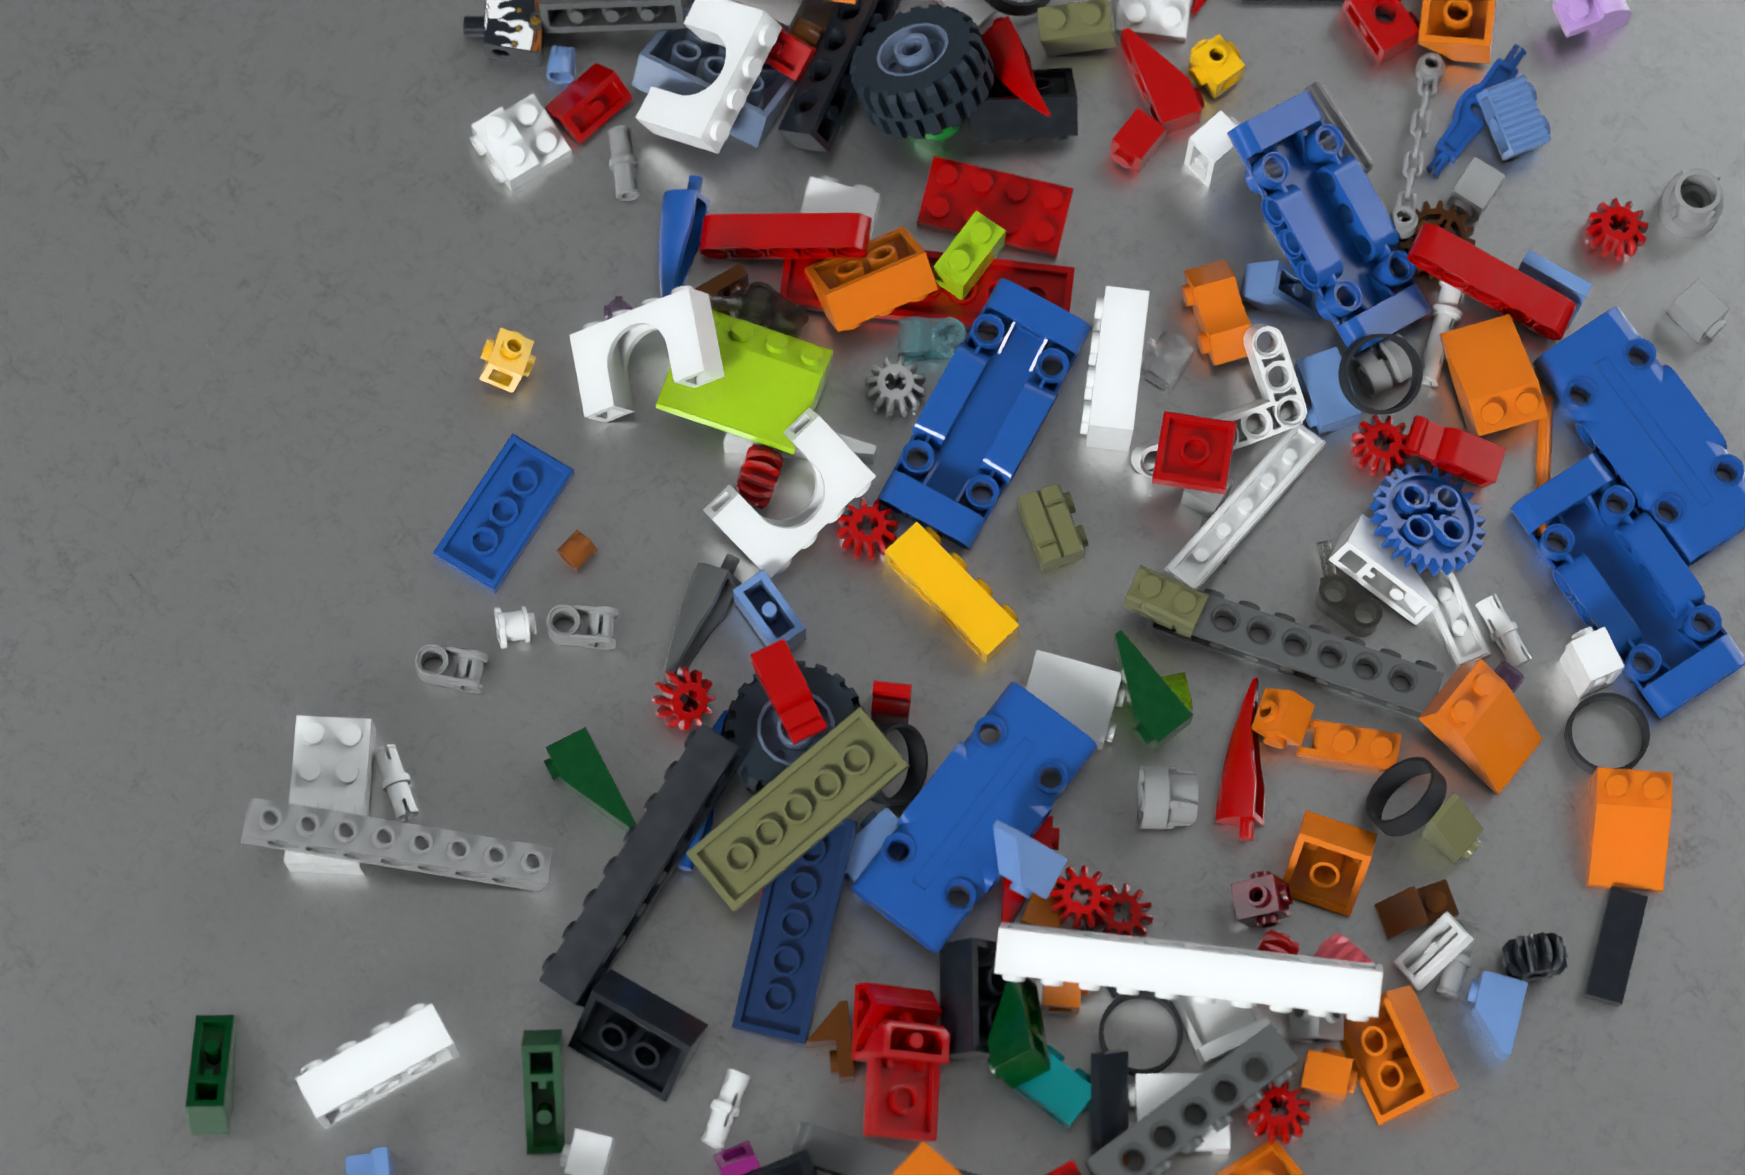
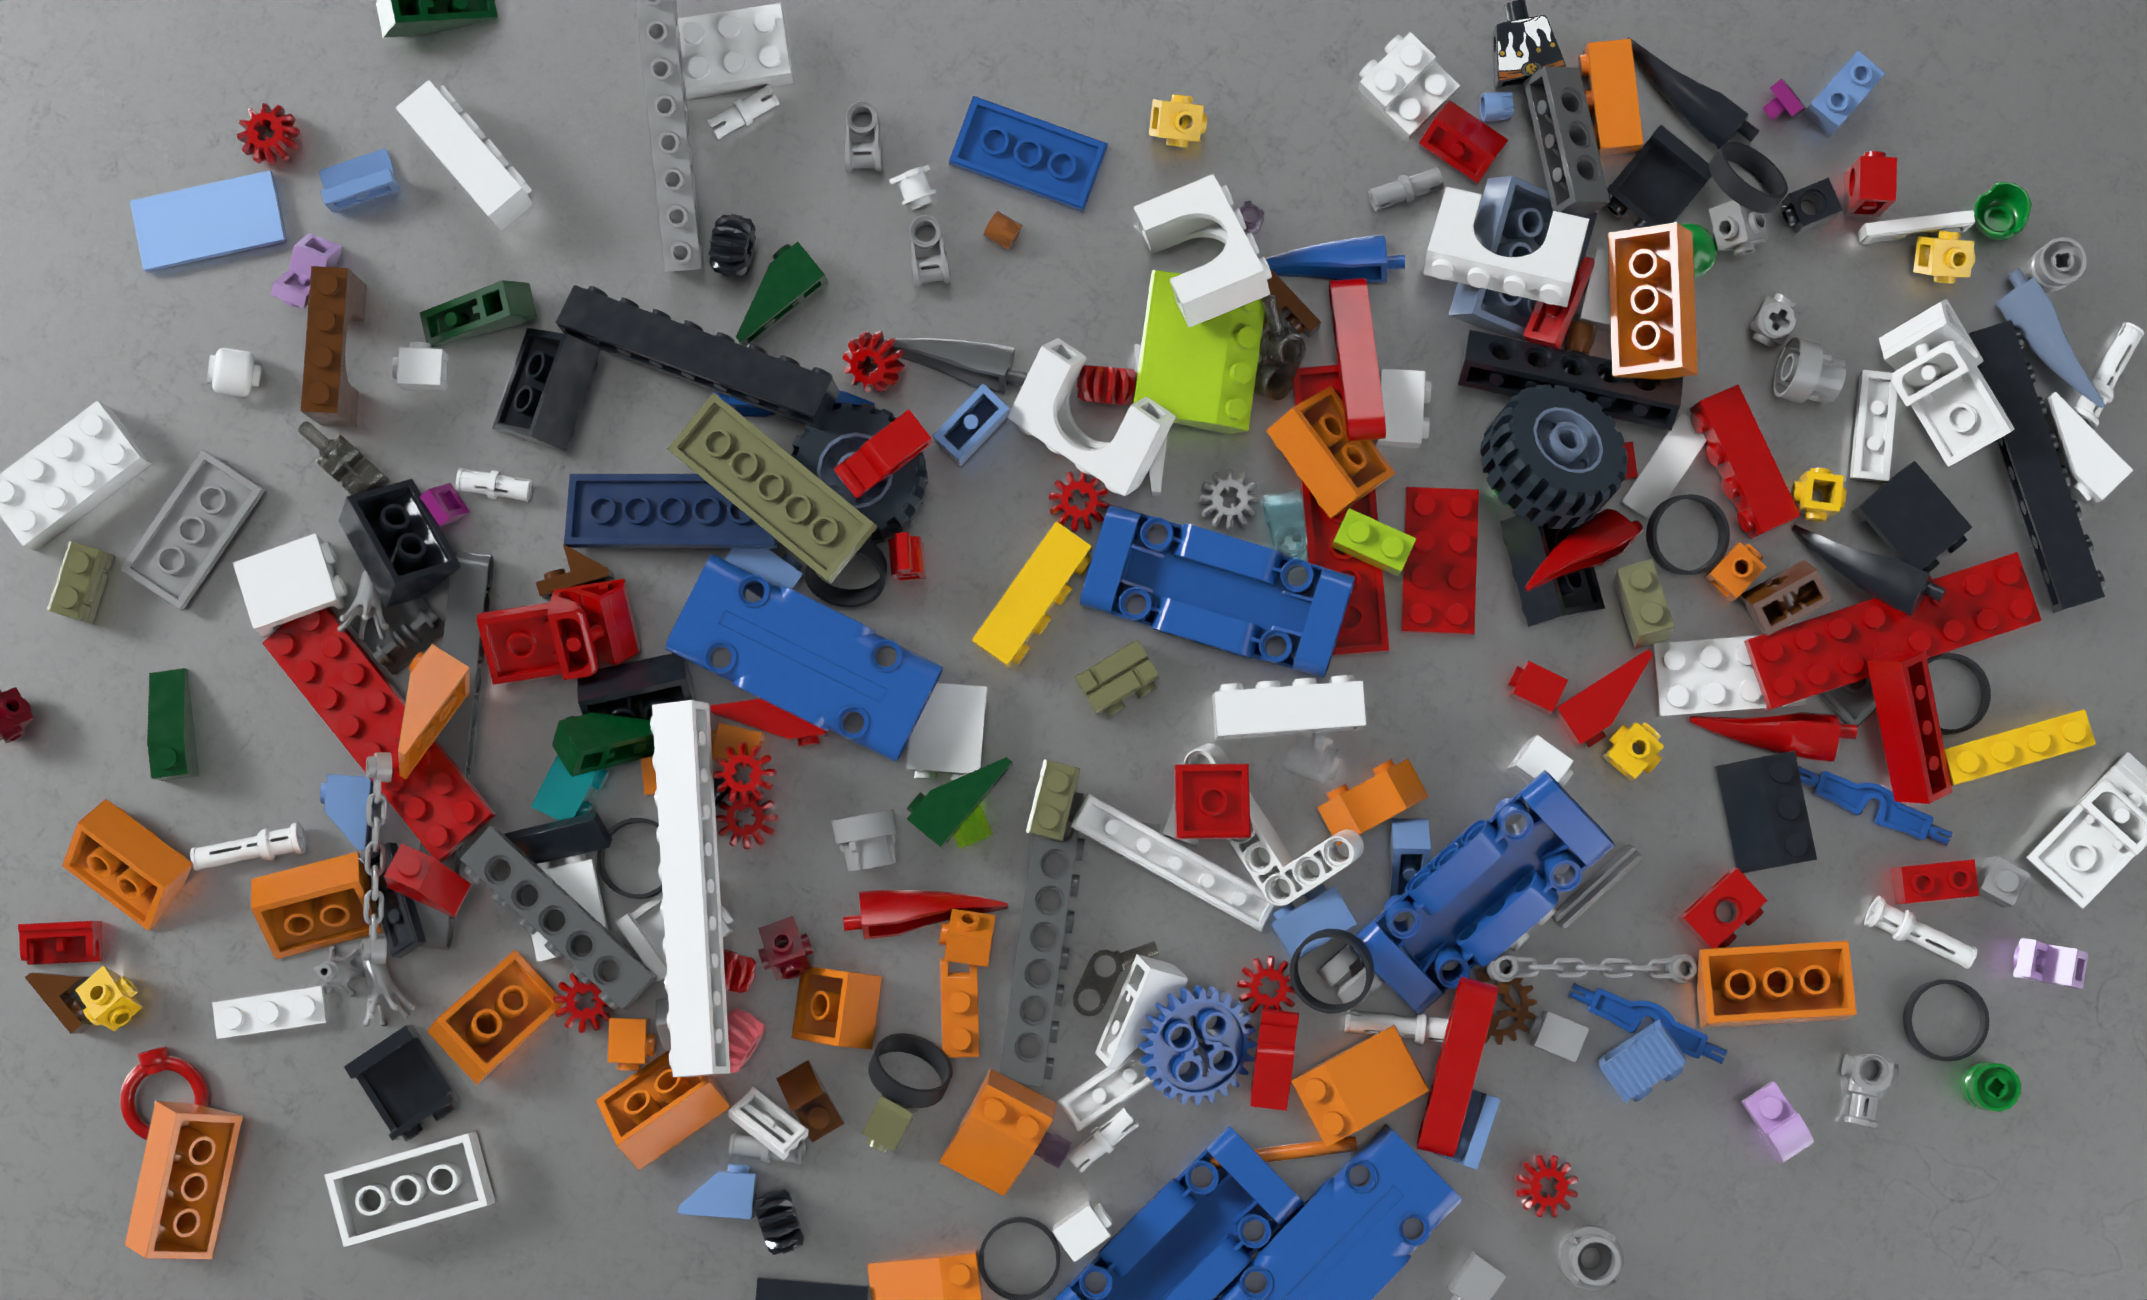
camera: 85 degrees right, 10 degrees up
medium blue slope [993,820,1068,899] -> none
none -> black gear [708,214,756,277]

